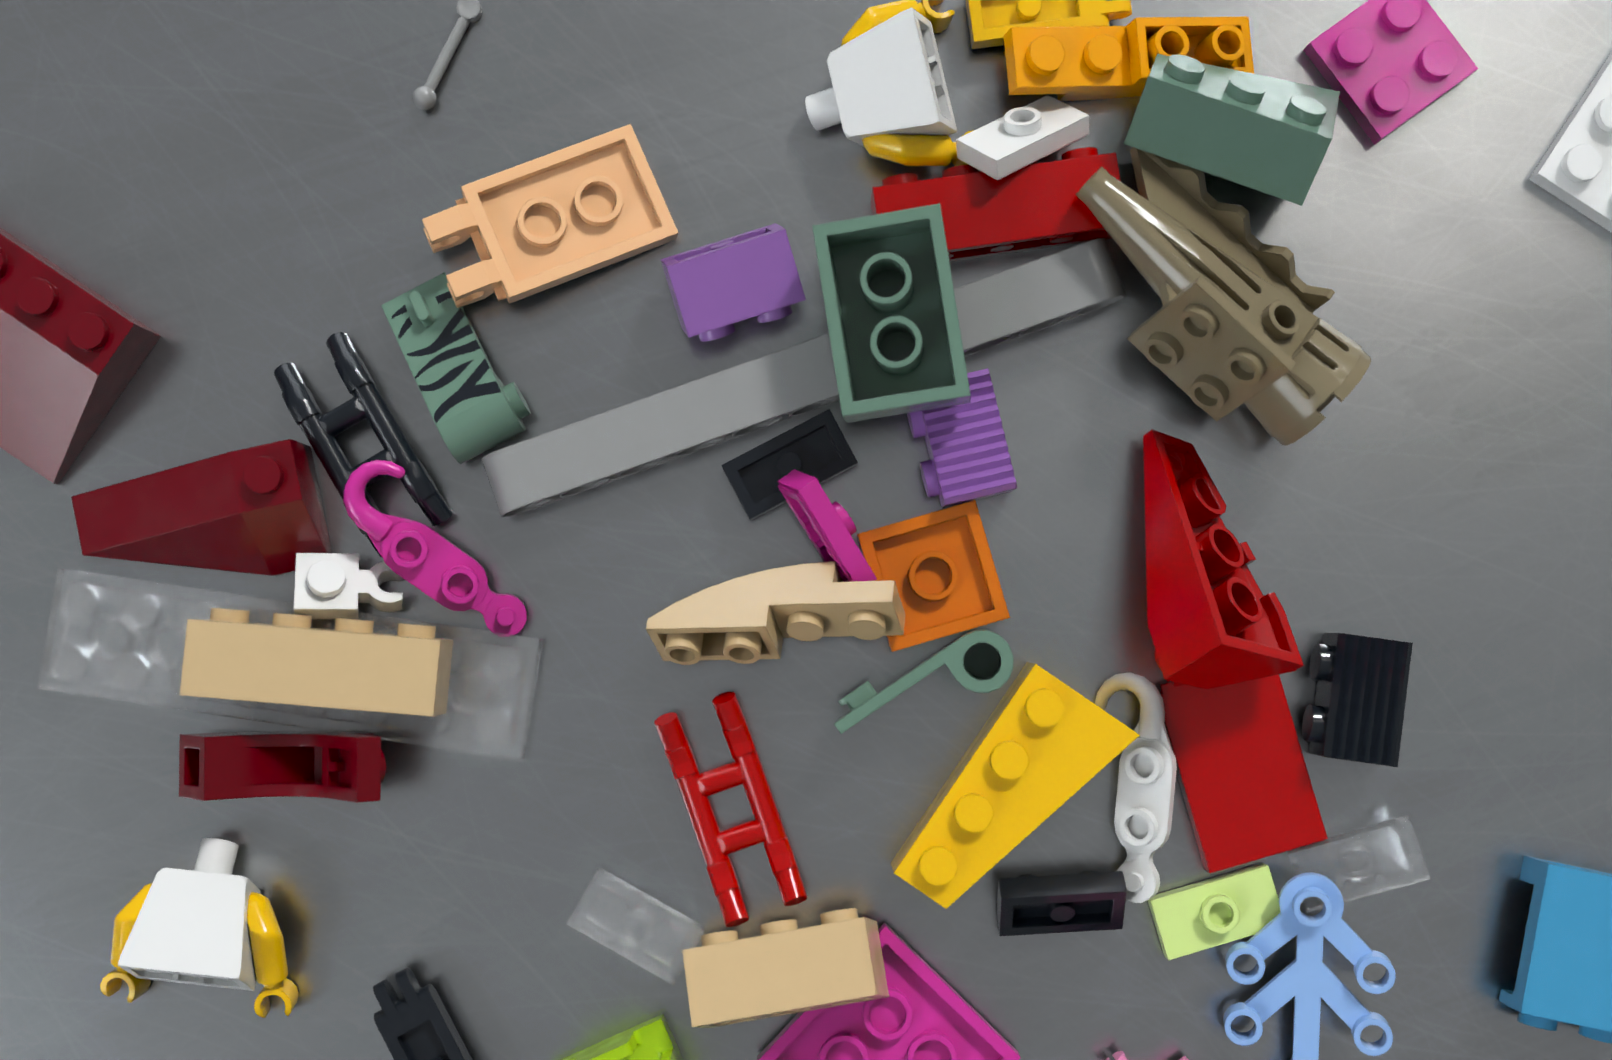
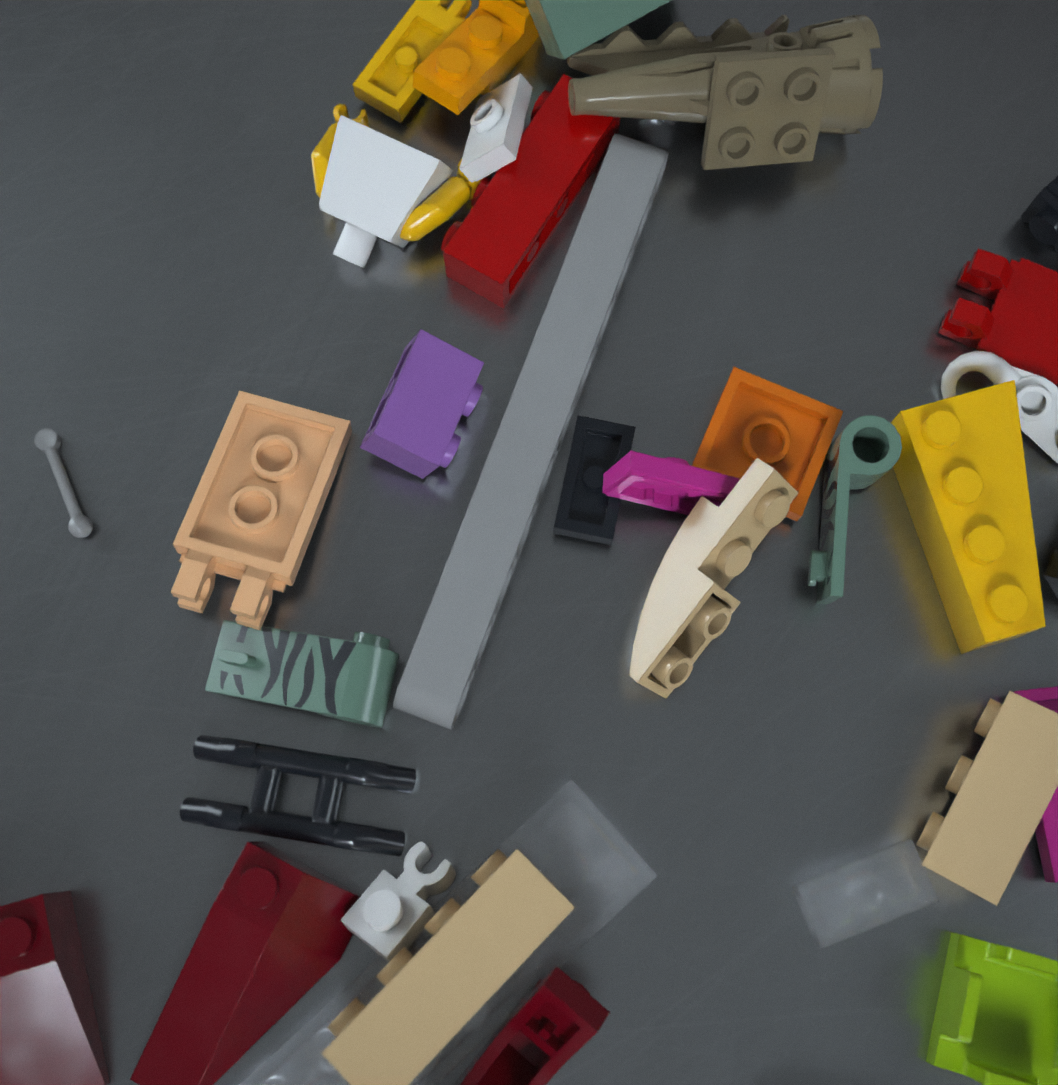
camera: 55 degrees left, 10 degrees down
dark pink piece [343,460,527,637] -> none
red piece [654,691,808,927] -> none
sand green brick [812,203,971,423] -> none
medium lavender brick [907,368,1017,508] -> none
red wedge [1143,429,1304,690] -> none

